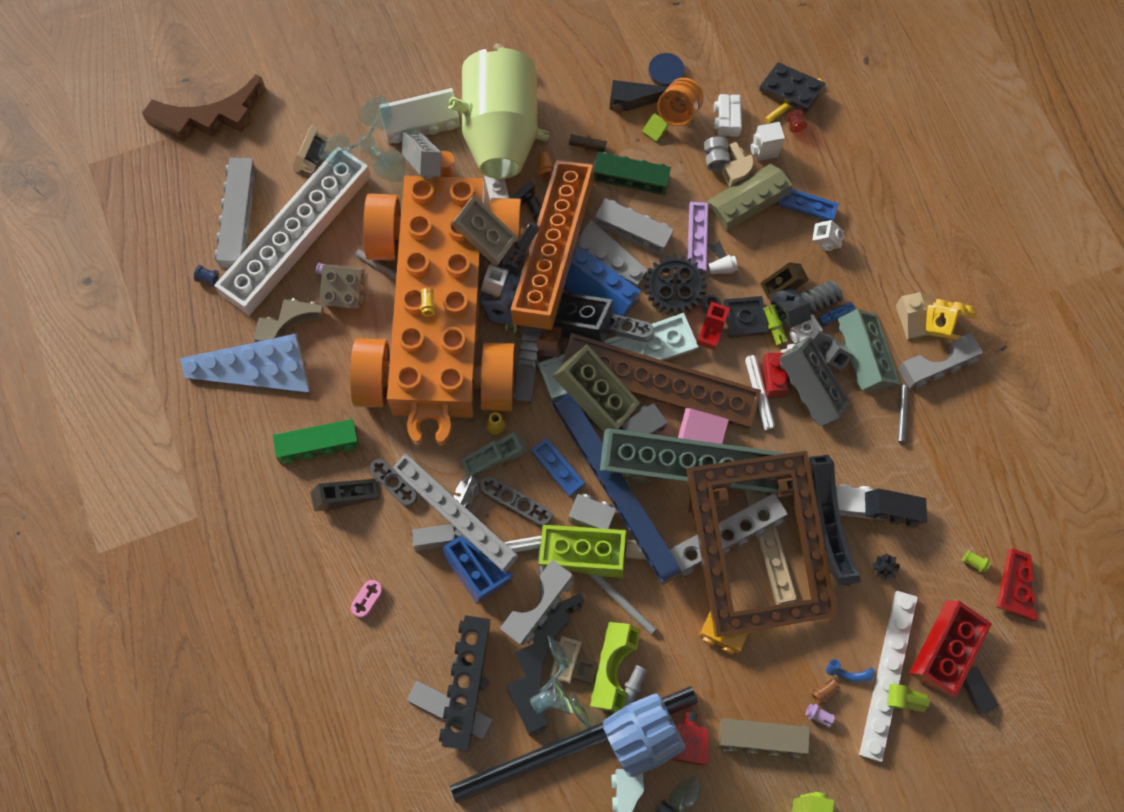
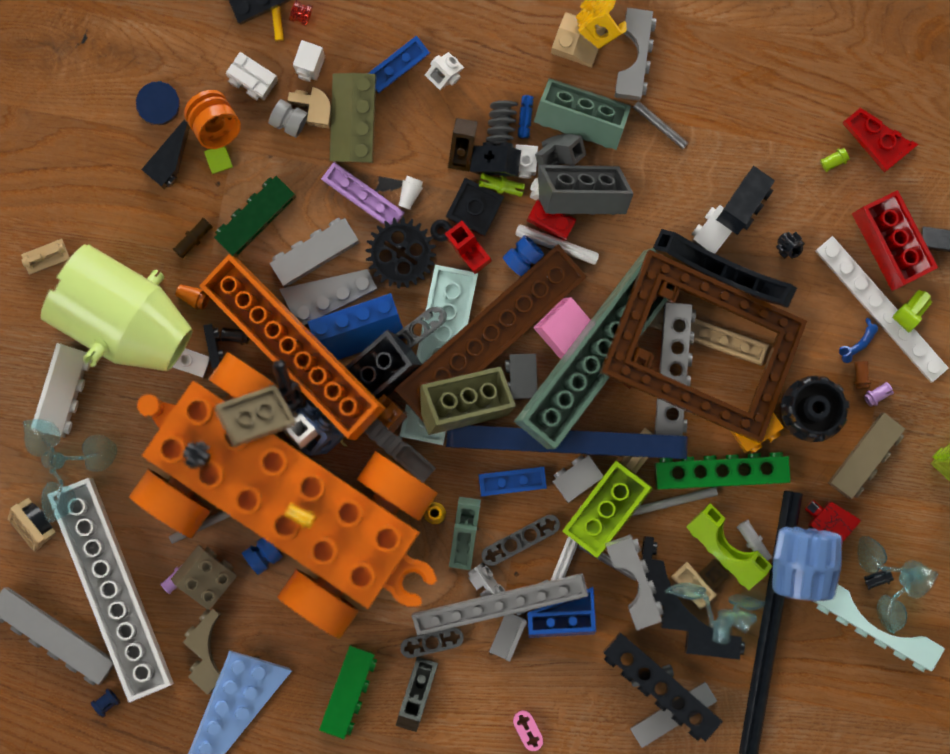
camera: 55 degrees left, 15 degrees up
light grey brick [402,132,441,179] -> none
none -> black gear [183,441,211,469]
none -> blue wheel [242,538,284,575]
none -> blue wheel [503,235,544,276]
none -> green brick [654,452,790,490]
none -> black wheel [780,376,850,442]

